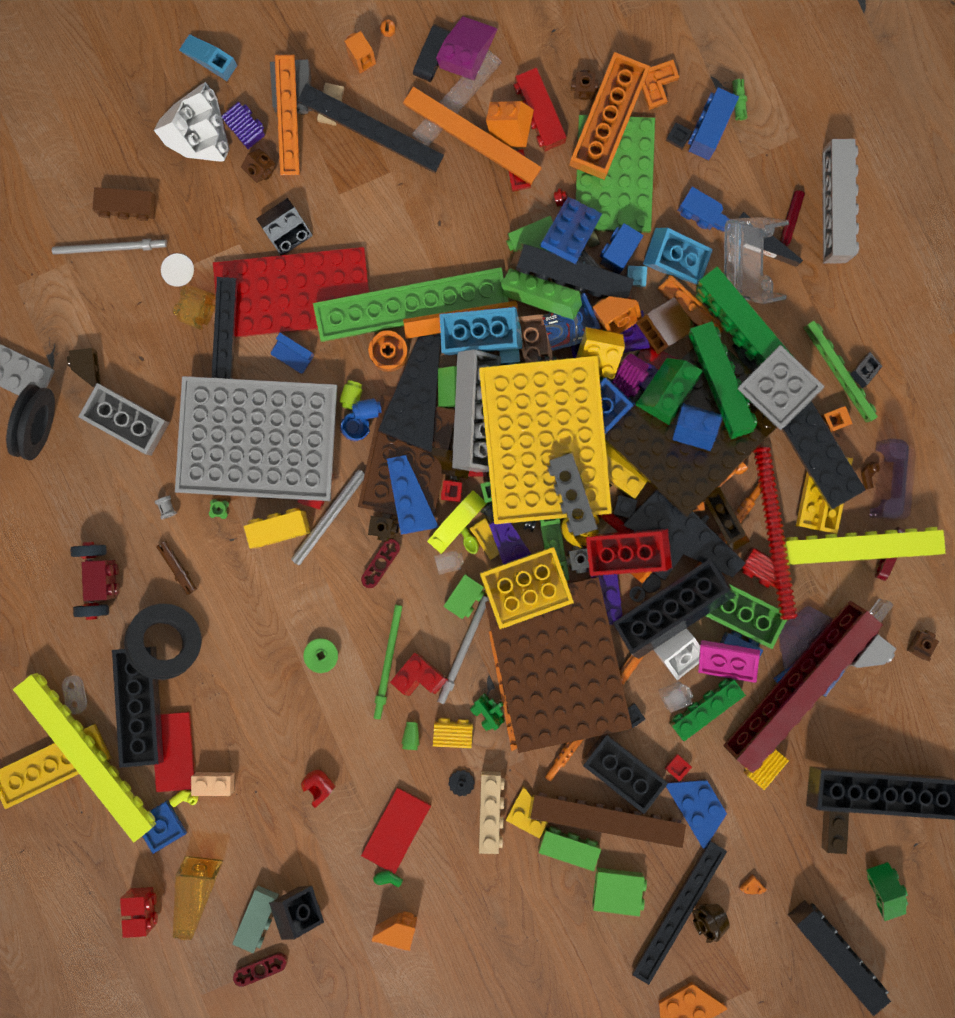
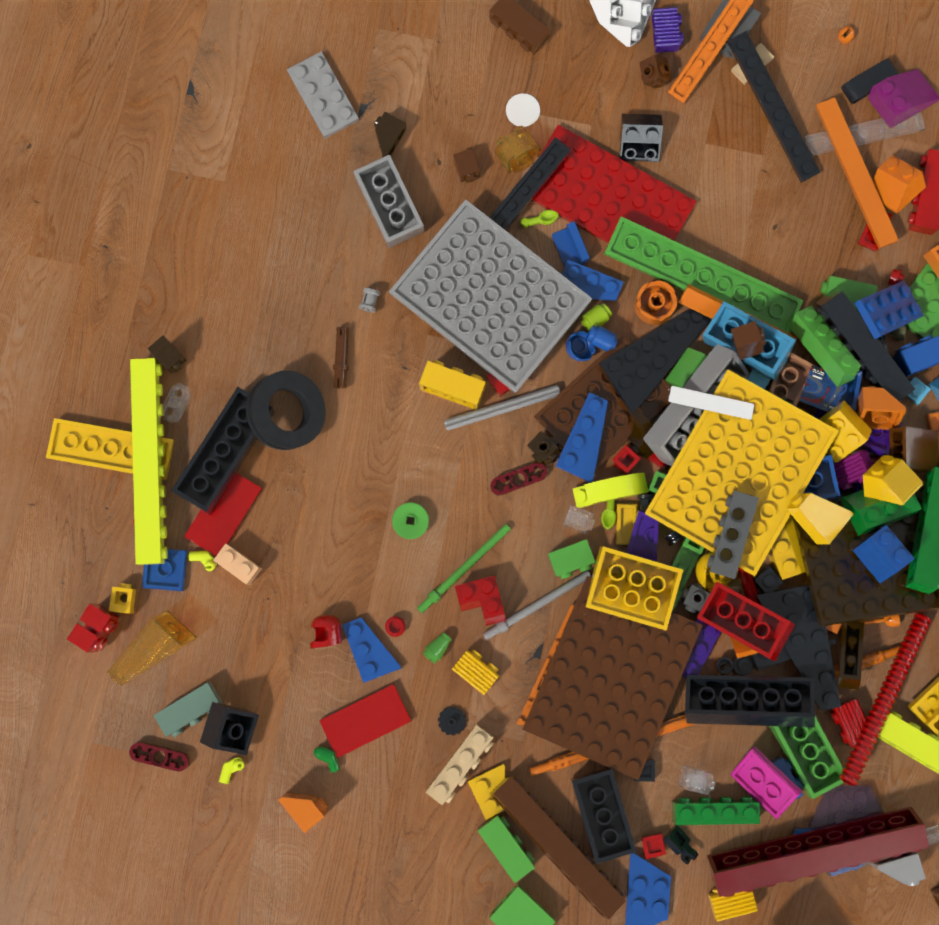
camera: 30 degrees right, 5 degrees down
black tyre [6,384,55,460] -> none
light grey bar [52,239,167,255] -> none
brick [70,542,120,620] -> none
bright green plate [209,499,229,519] -> none
orange brick [344,31,376,74] -> none
green hips [470,693,505,731] -> none
white slope [654,629,700,680] -> none
none -> yellow brick [109,583,136,614]
none -> dark brown slope [147,335,187,374]
none -> neon yellow arm [219,757,244,784]
none -> blue wing [342,618,402,683]
none -> red plate [385,616,406,637]
none -> reddish brown brick [453,148,480,183]
none -> lime piece [520,210,559,228]
none -> blue wing [562,260,623,301]
none -> black plate [663,825,698,864]
none -> white sticker [668,386,754,420]
none -> reddish brown brick [731,321,766,360]
none -> yellow slope [786,493,853,544]
none -> yellow slope [863,455,923,506]

